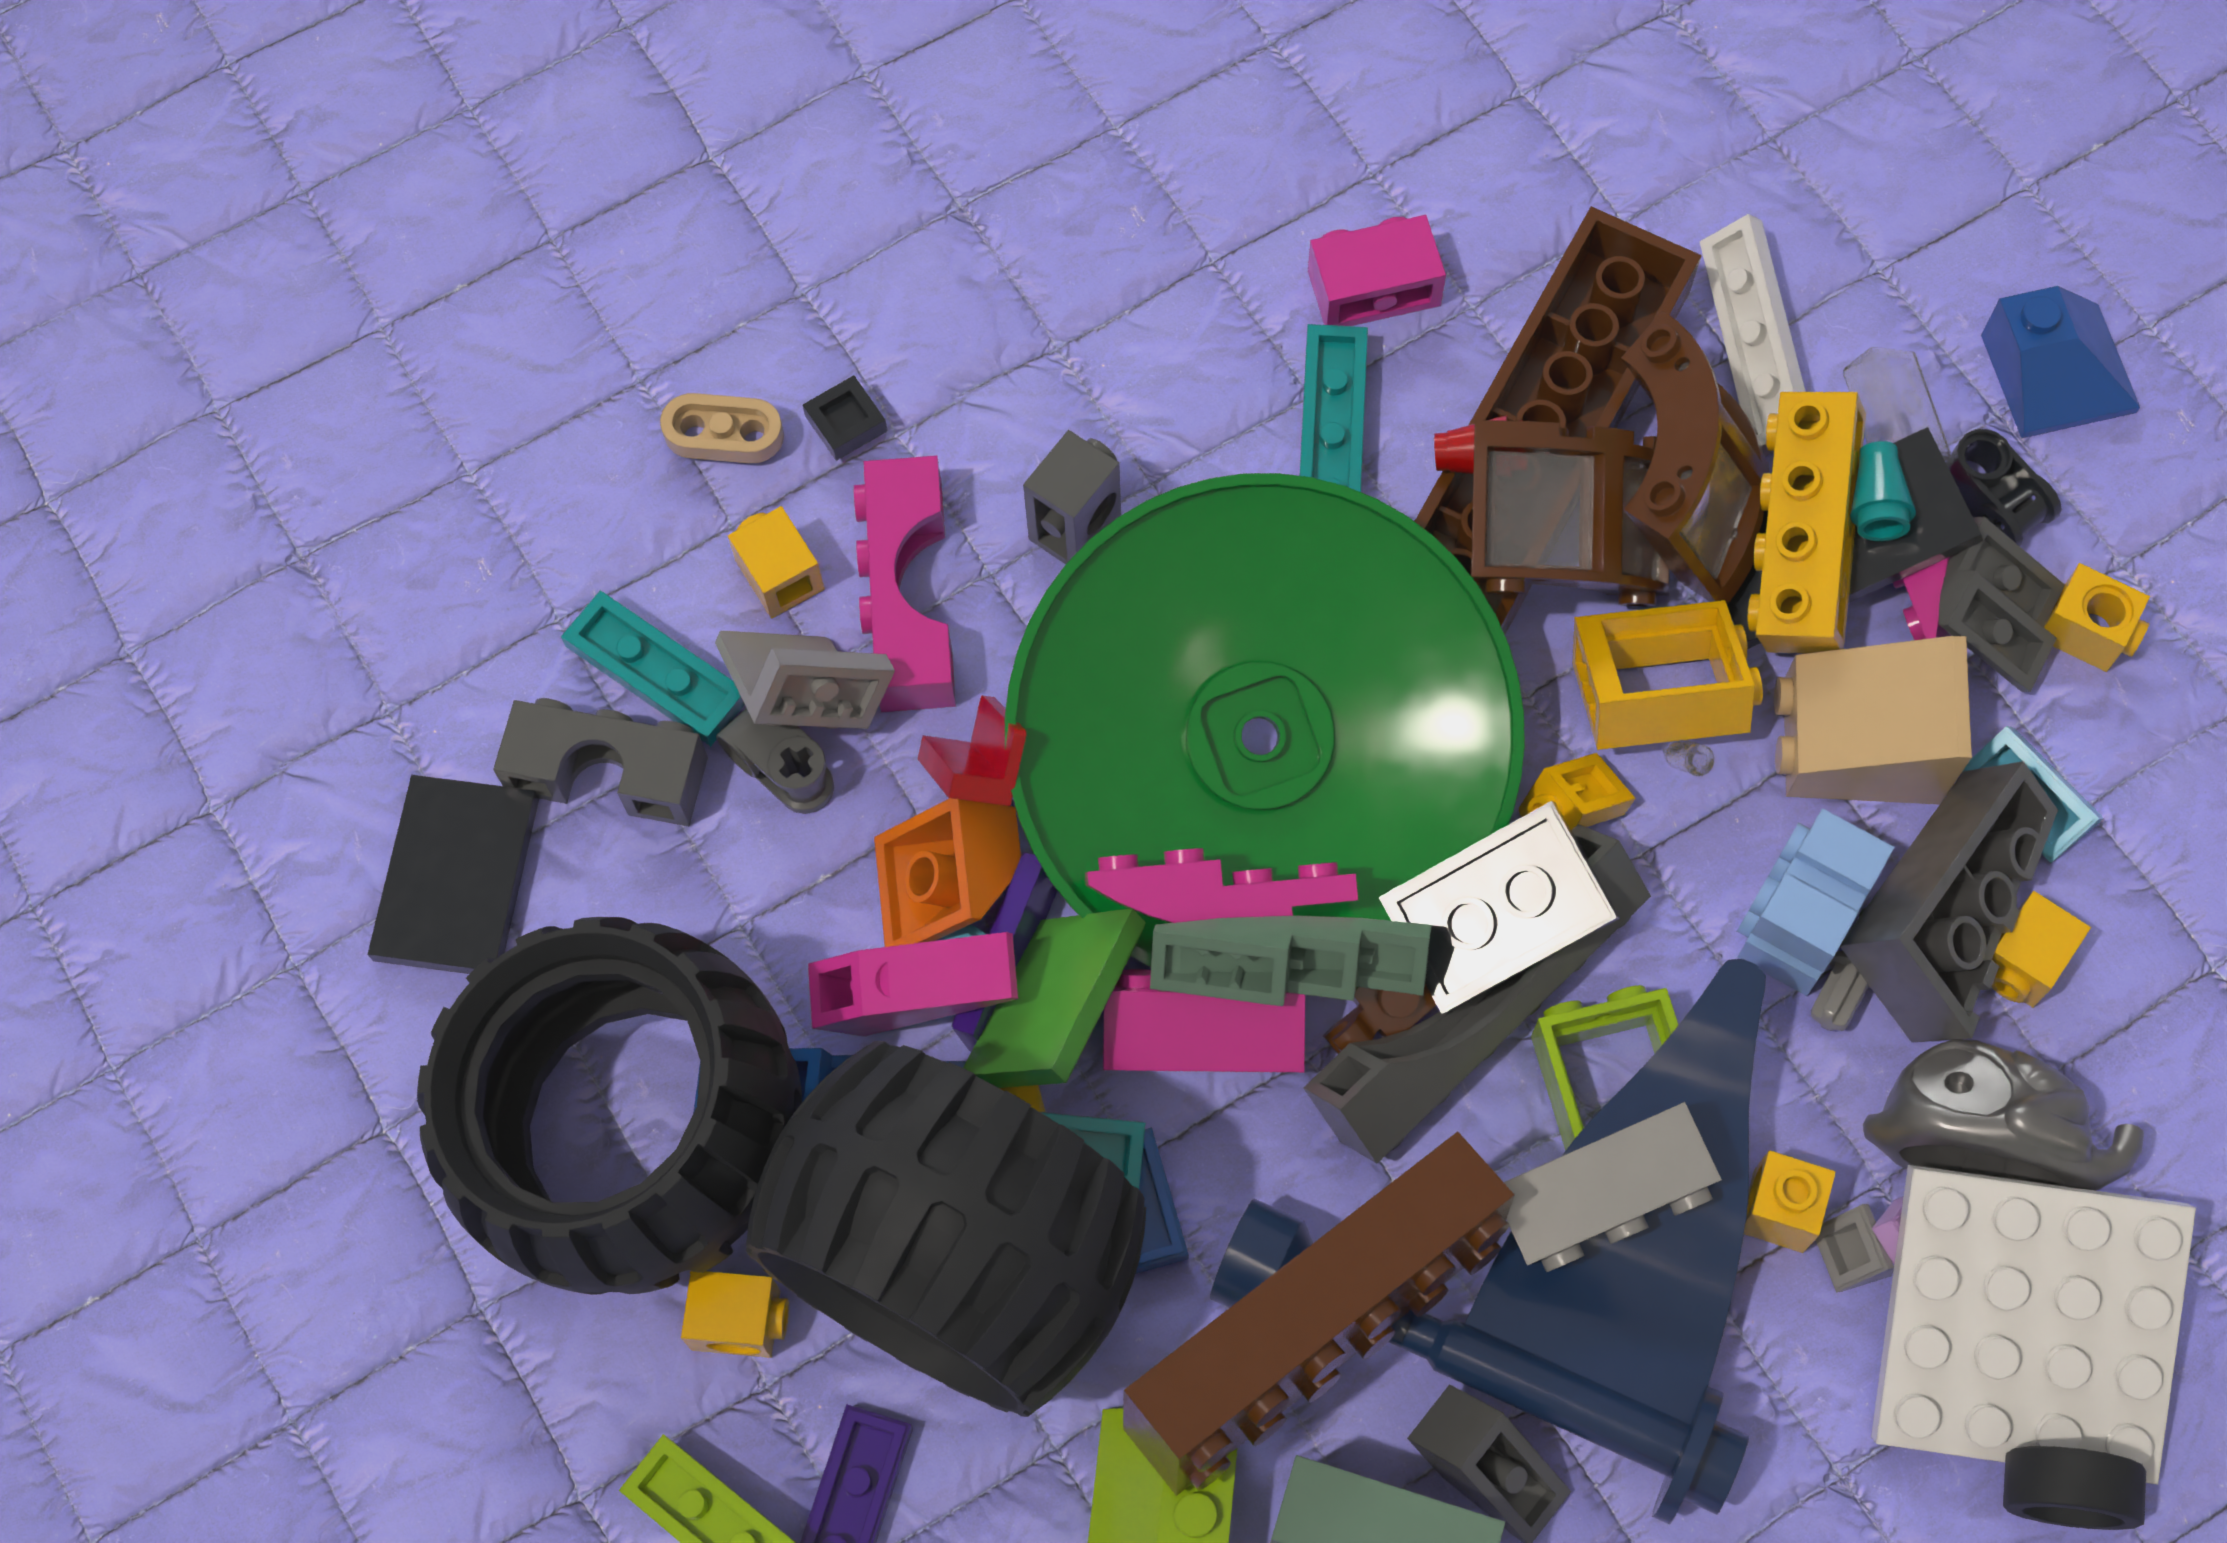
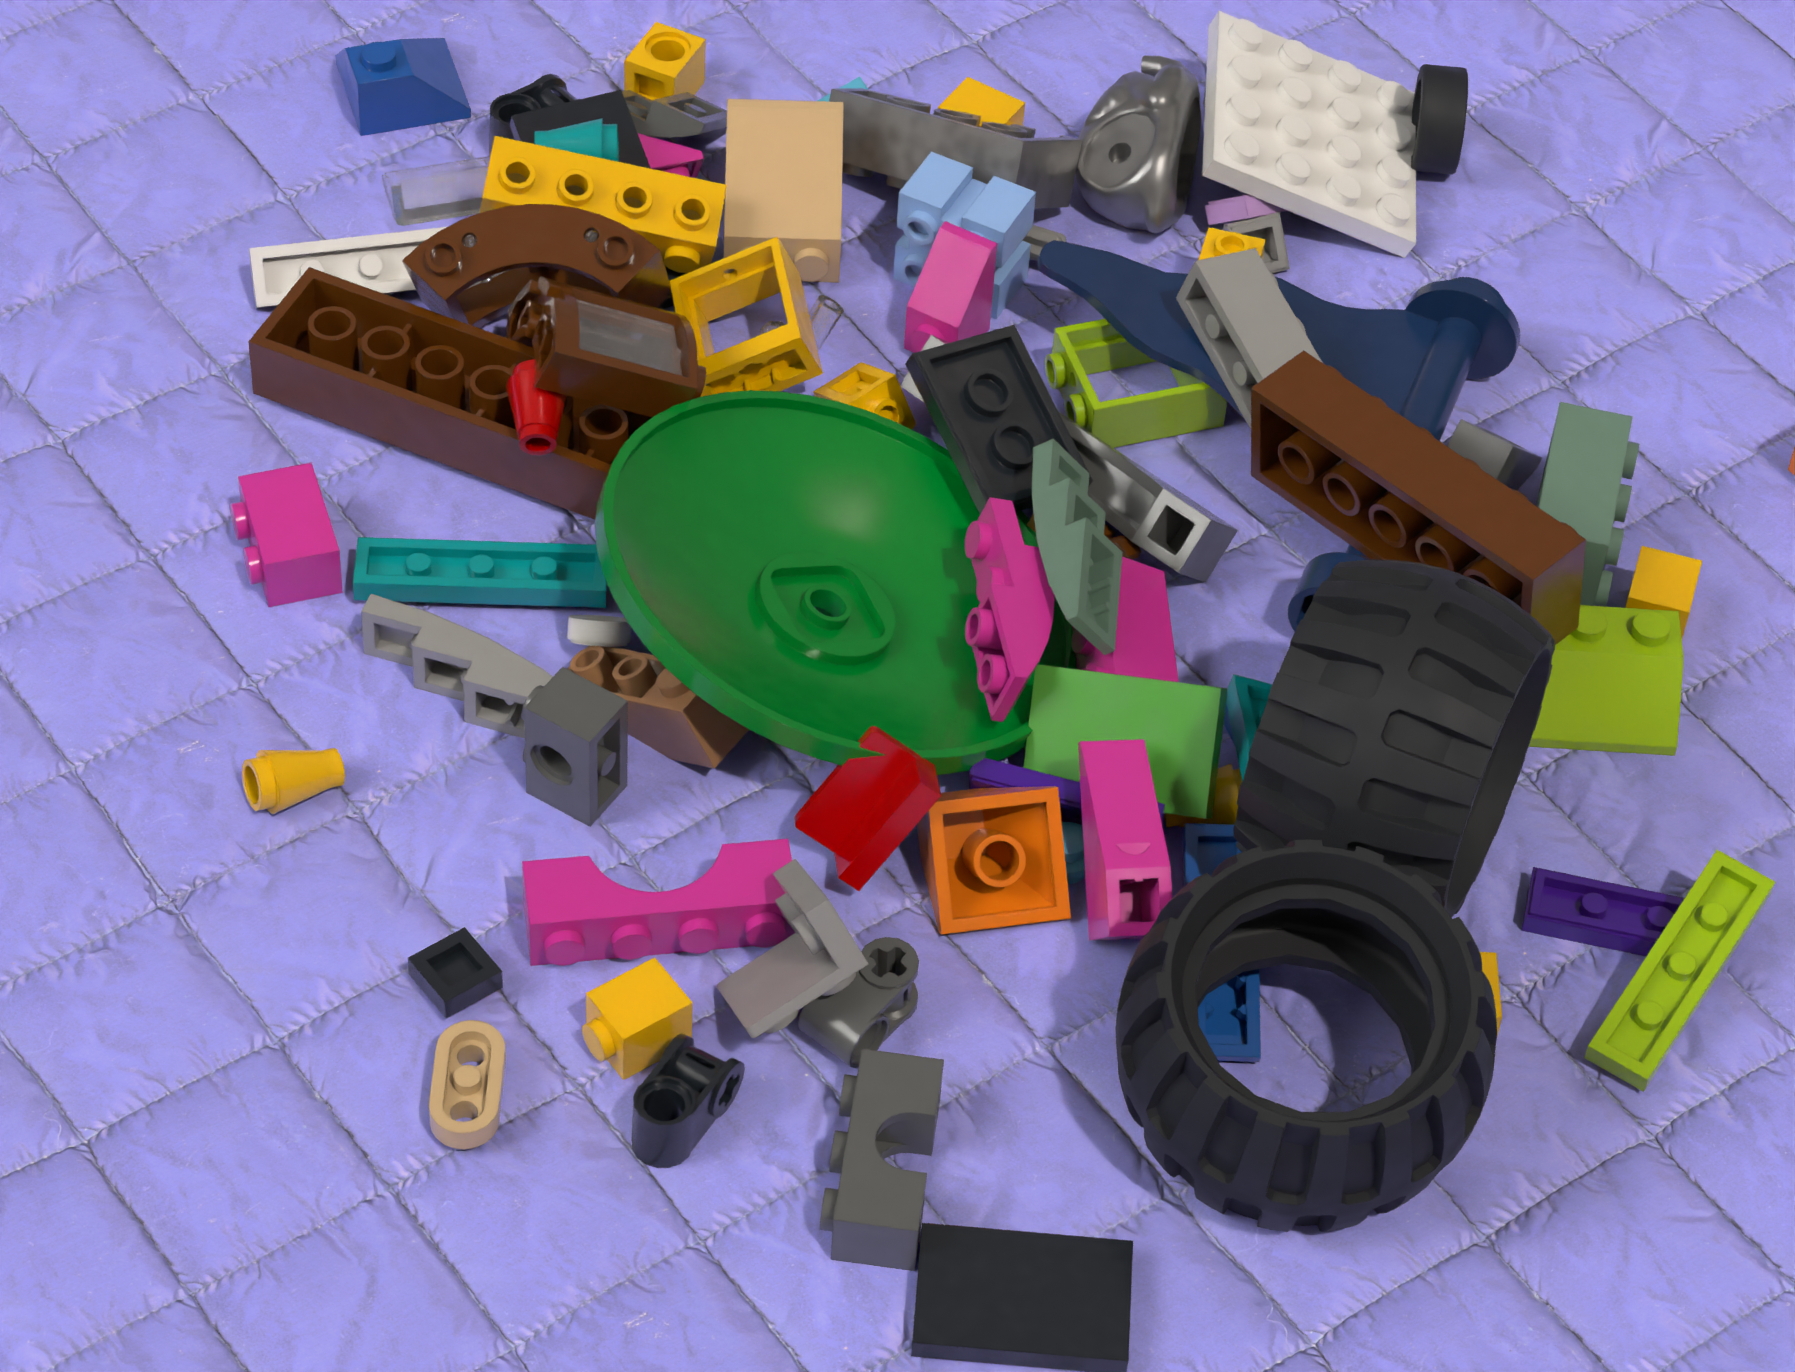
camera: 100 degrees left, 20 degrees down
teal plate [561,590,745,747] -> none
none -> yellow cone [242,748,345,814]
none -> light grey slope [361,594,553,738]
none -> black piece [631,1033,745,1168]
none -> dark pink slope [904,221,997,353]

